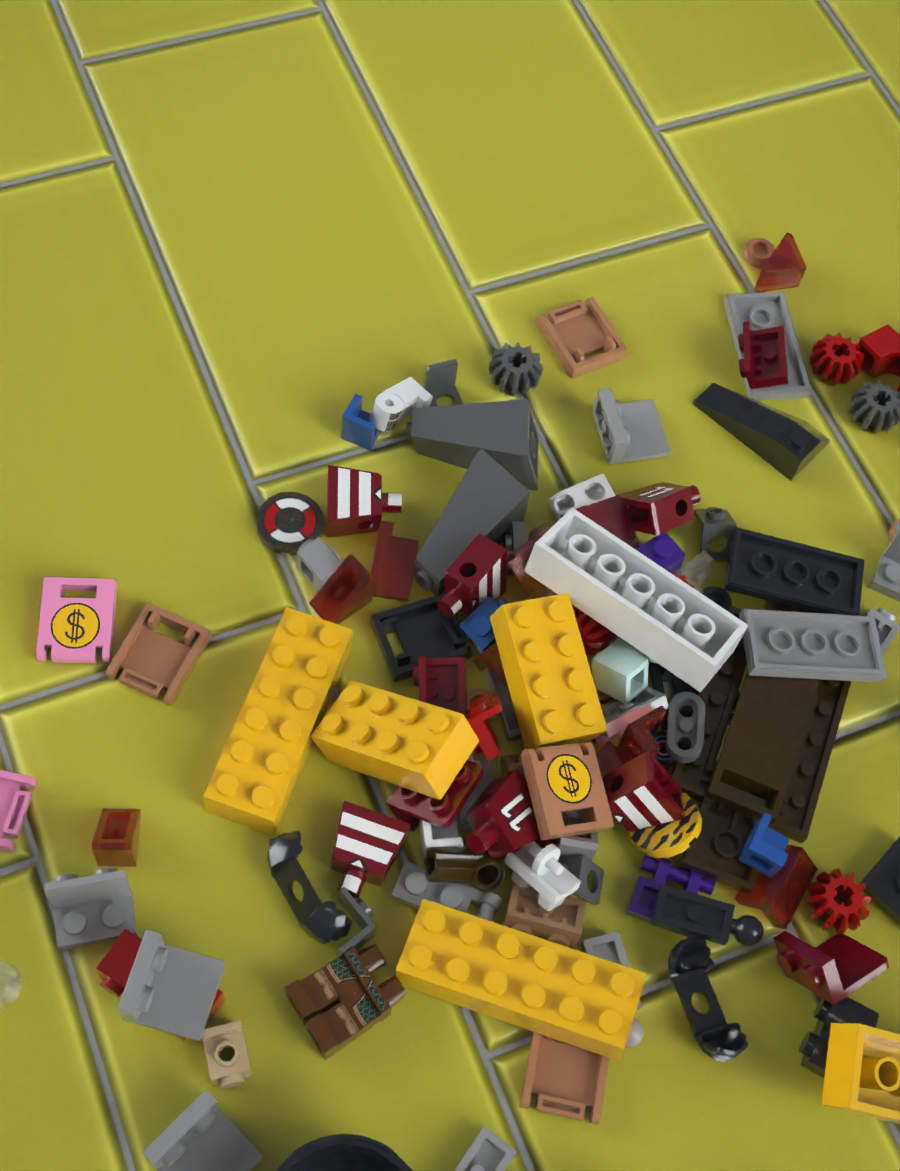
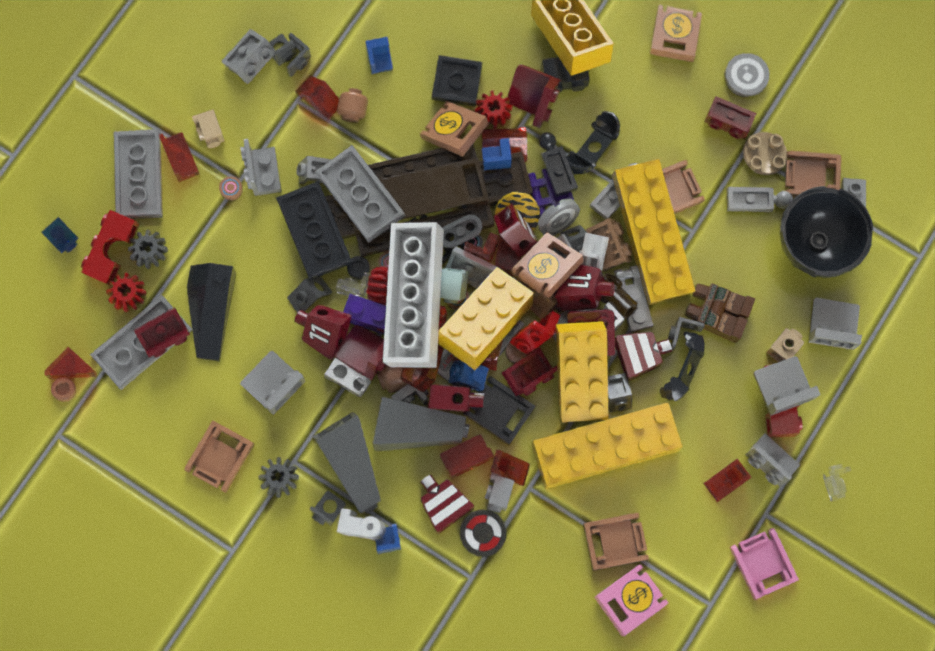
camera: 120 degrees left, 15 degrees up
none -> nougat container [420,101,489,156]
none -> light grey tile [538,199,580,235]
none -> dark grey bracket [608,373,632,412]

